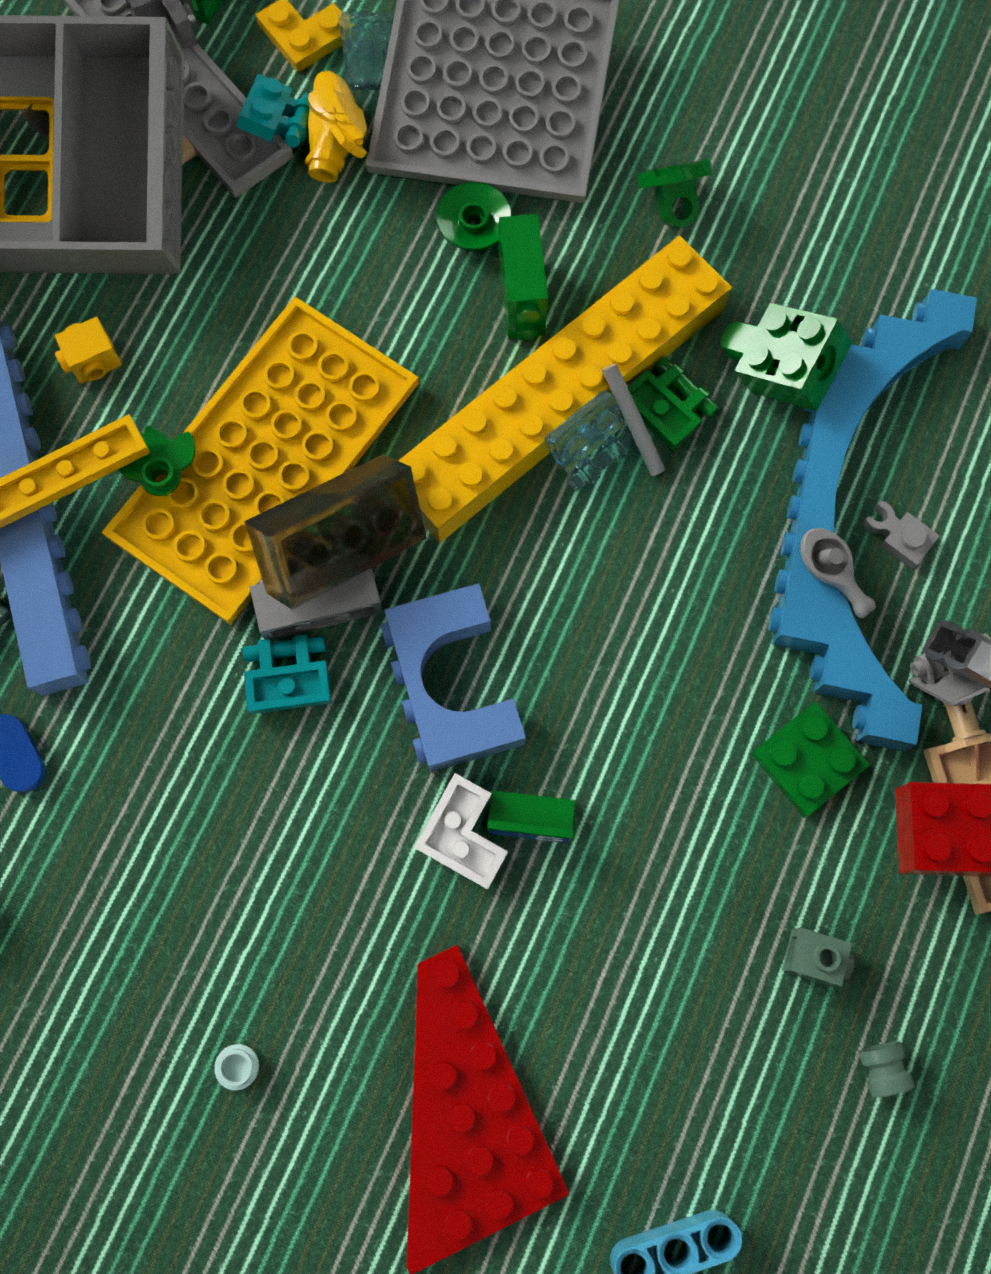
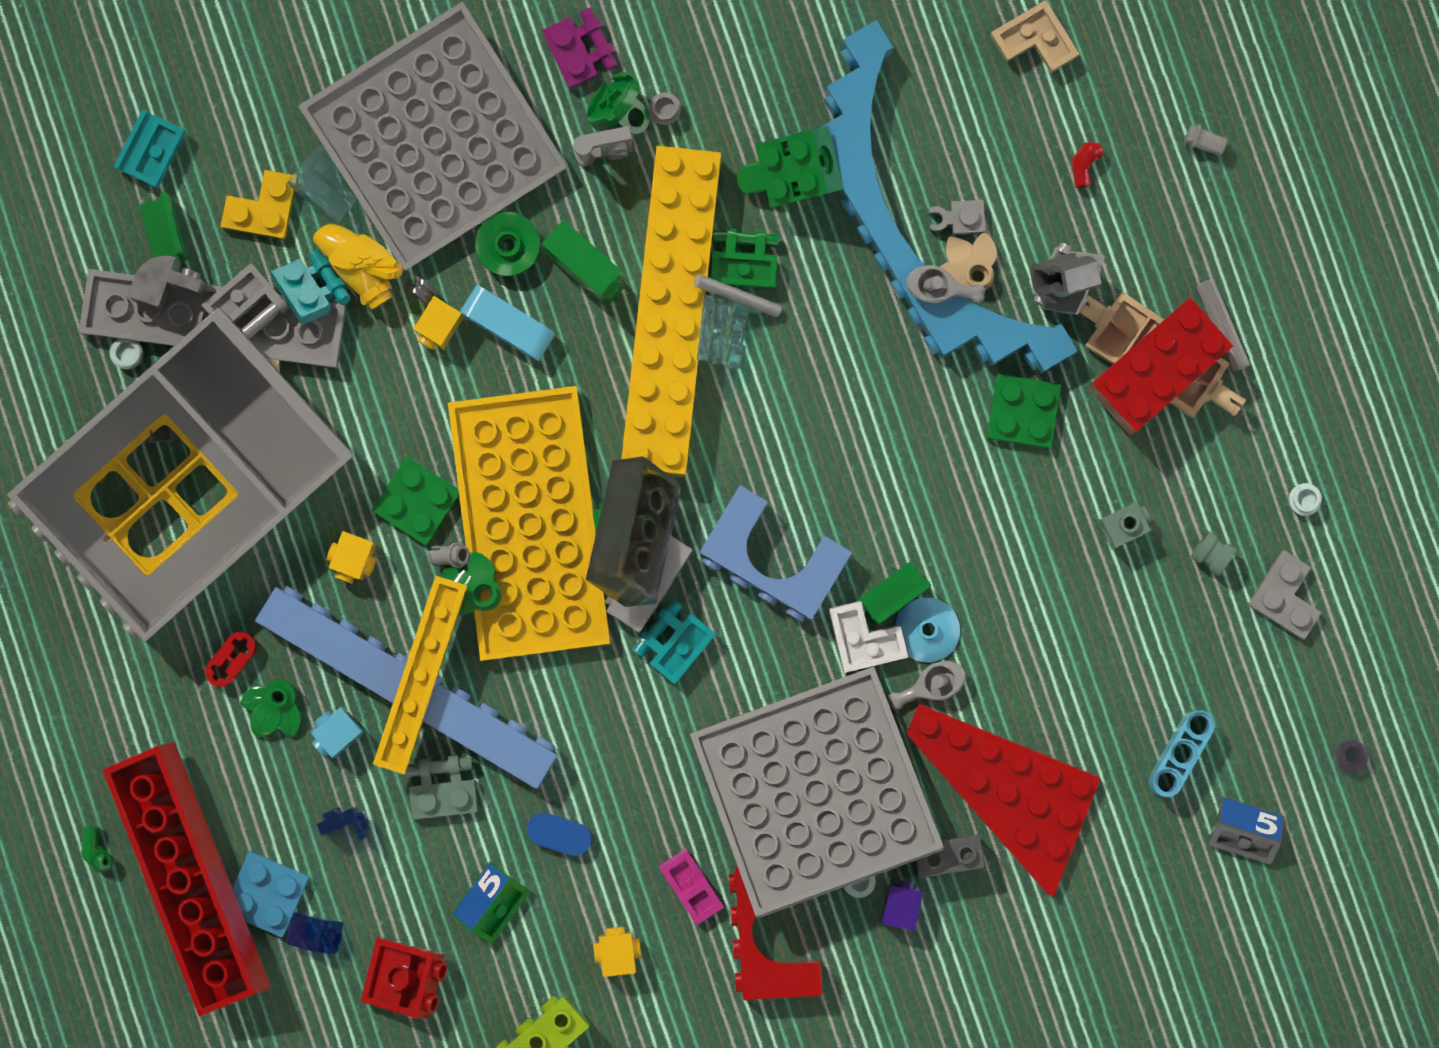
camera: 45 degrees left, 10 degrees up
none -> light grey plate [202,263,290,339]
none -> green plate [371,456,459,546]
none -> dark grey bush [407,275,439,305]
none -> yellow brick [413,296,464,350]
none -> light grey pin [428,542,470,568]
none -> medium azure beam [459,285,555,362]
none -> magenta plate [541,8,618,90]
none -> light grey plate [573,126,633,167]
none -> light grey plate [649,92,681,125]
none -> dark pink slope [659,848,724,925]
none -> light grey plate [690,667,944,919]
none -> red arch [729,866,822,1000]
none -> dark purple brick [881,879,923,931]
none -> light grey piece [888,661,966,711]
none -> medium azure dish [895,598,960,663]
none -> dark grey brick [914,834,985,878]
none -> tan plate [940,232,997,290]
none -> light grey plate [1247,550,1322,640]

